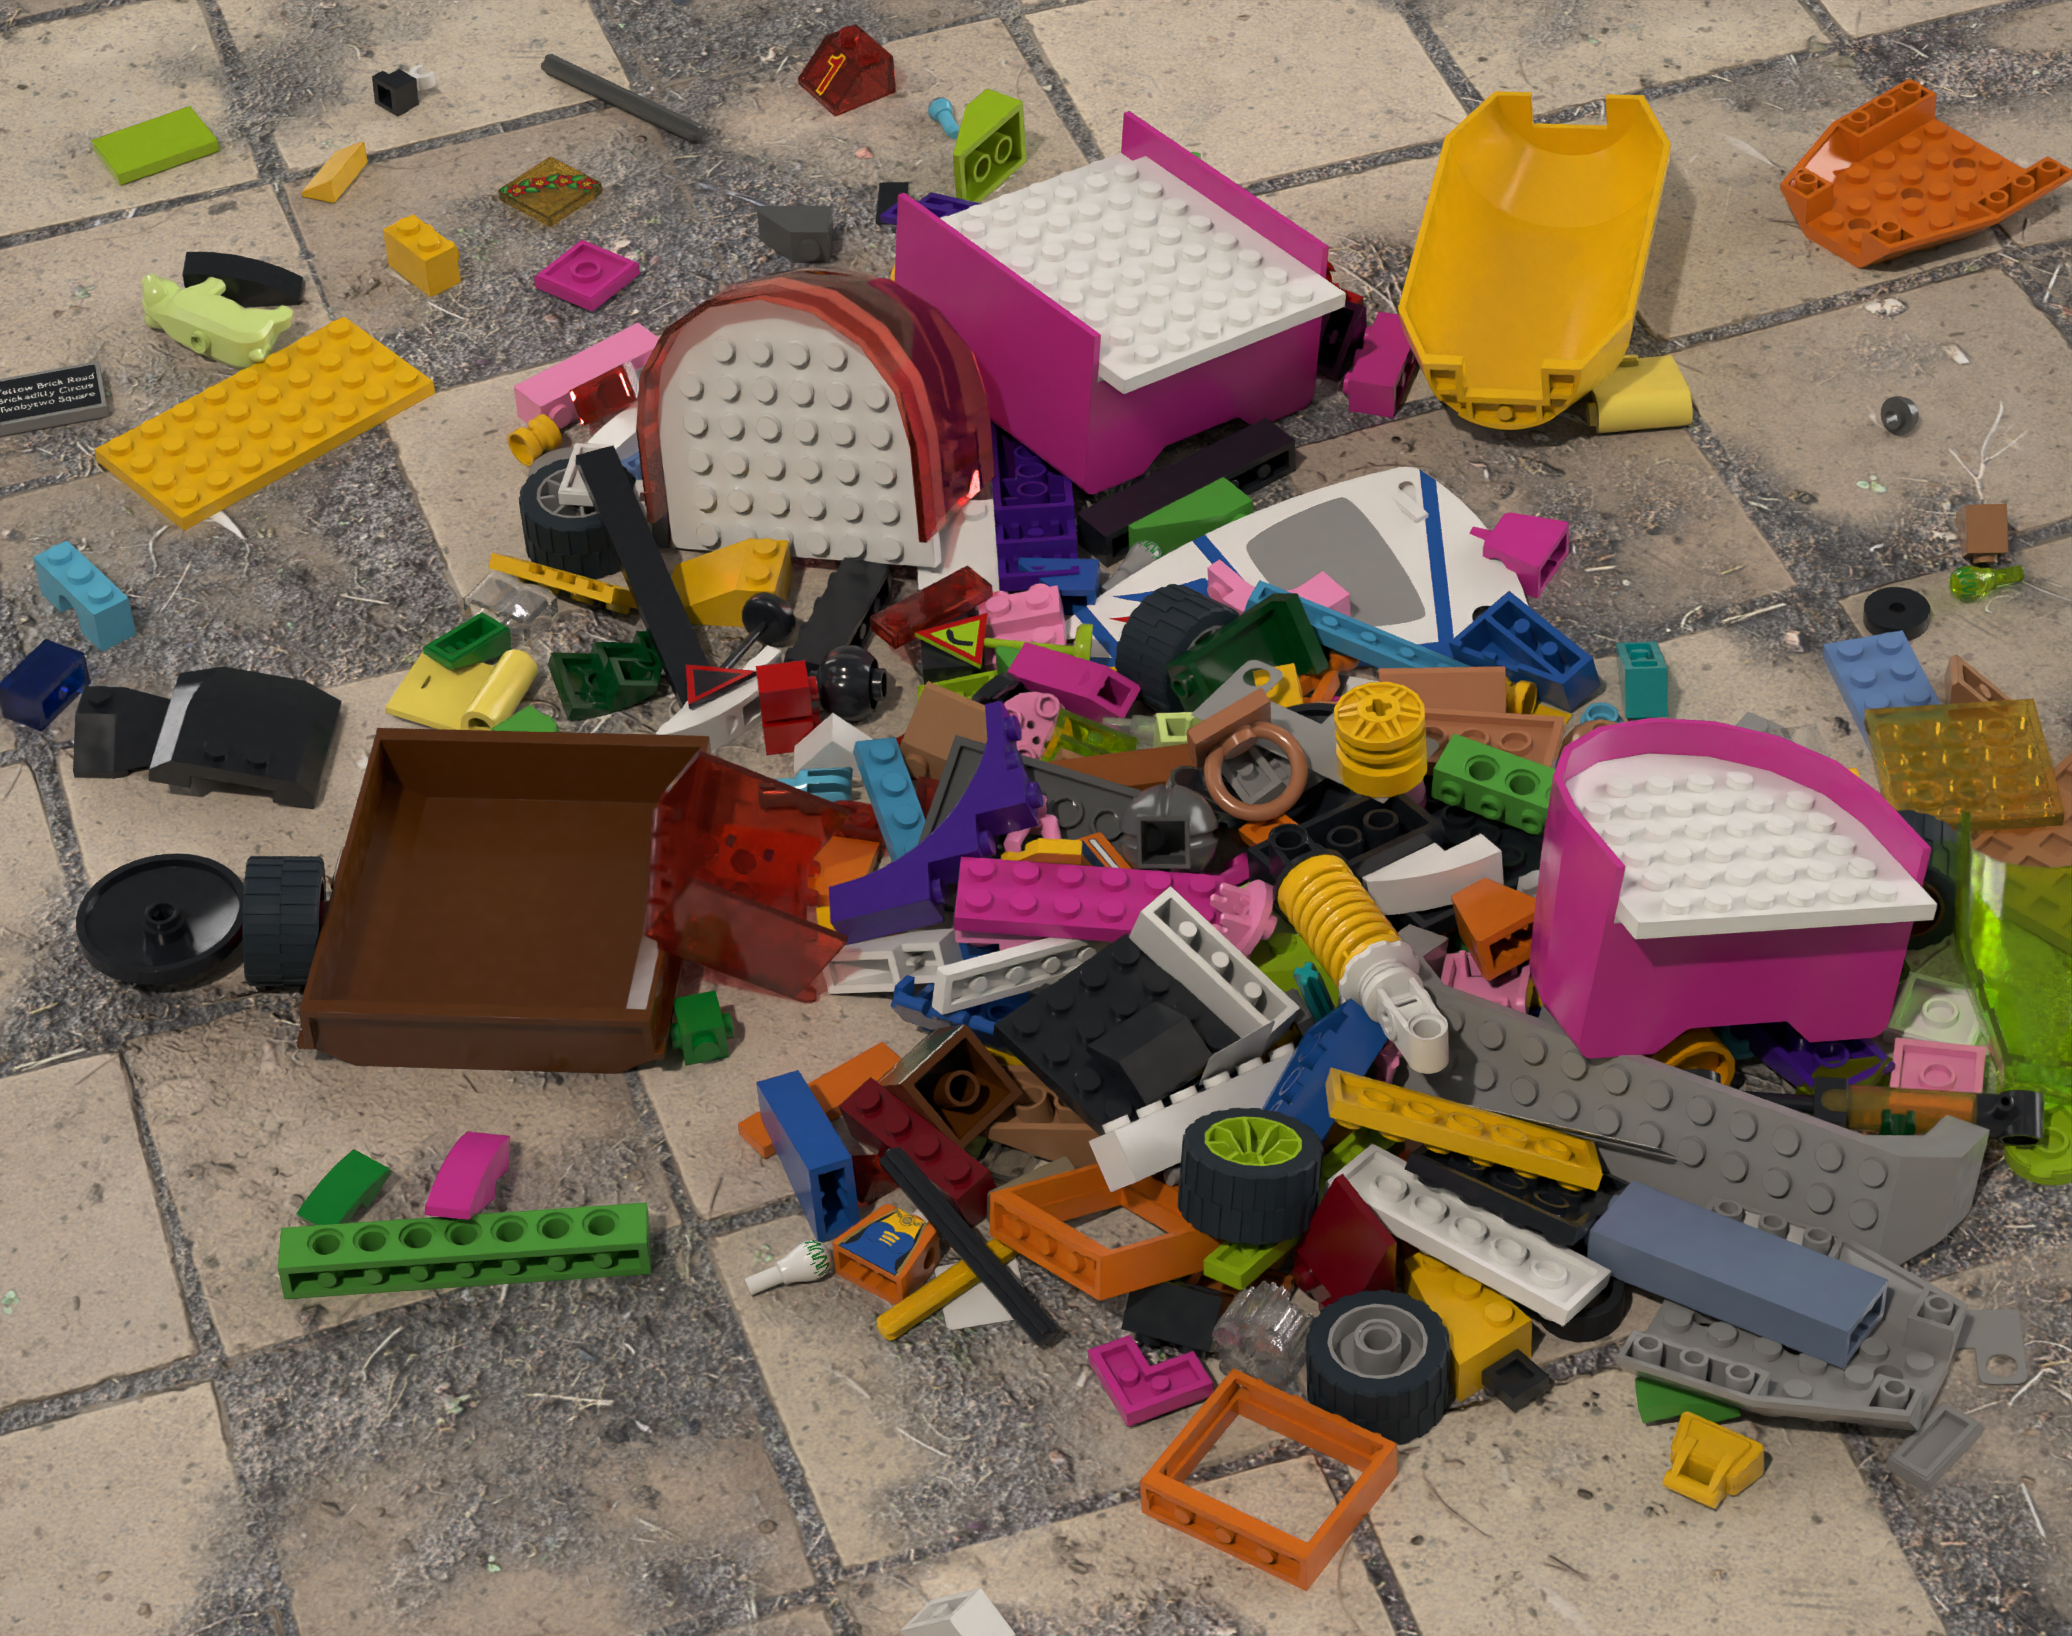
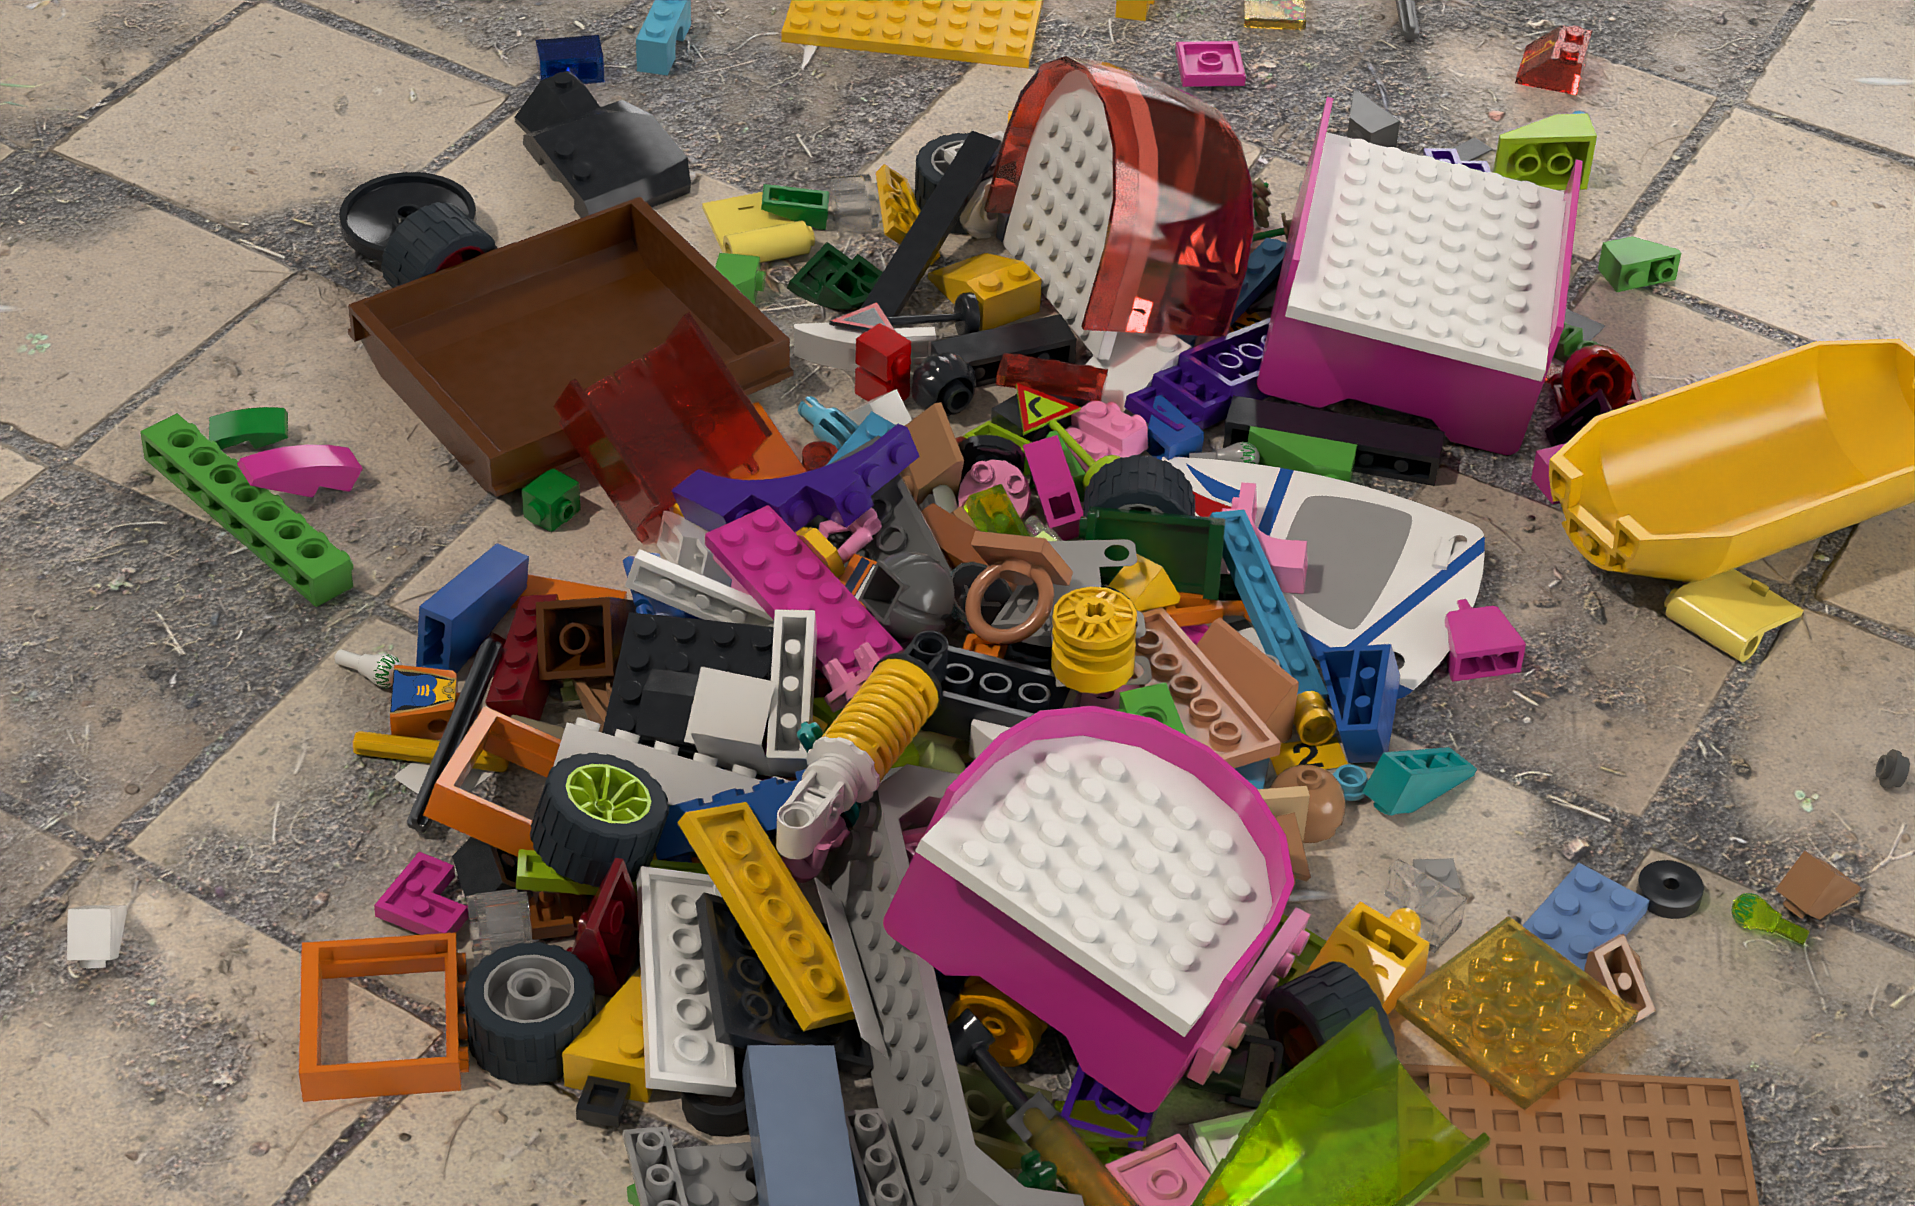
camera: 45 degrees right, 0 degrees up
none -> white sticker [684,667,776,745]

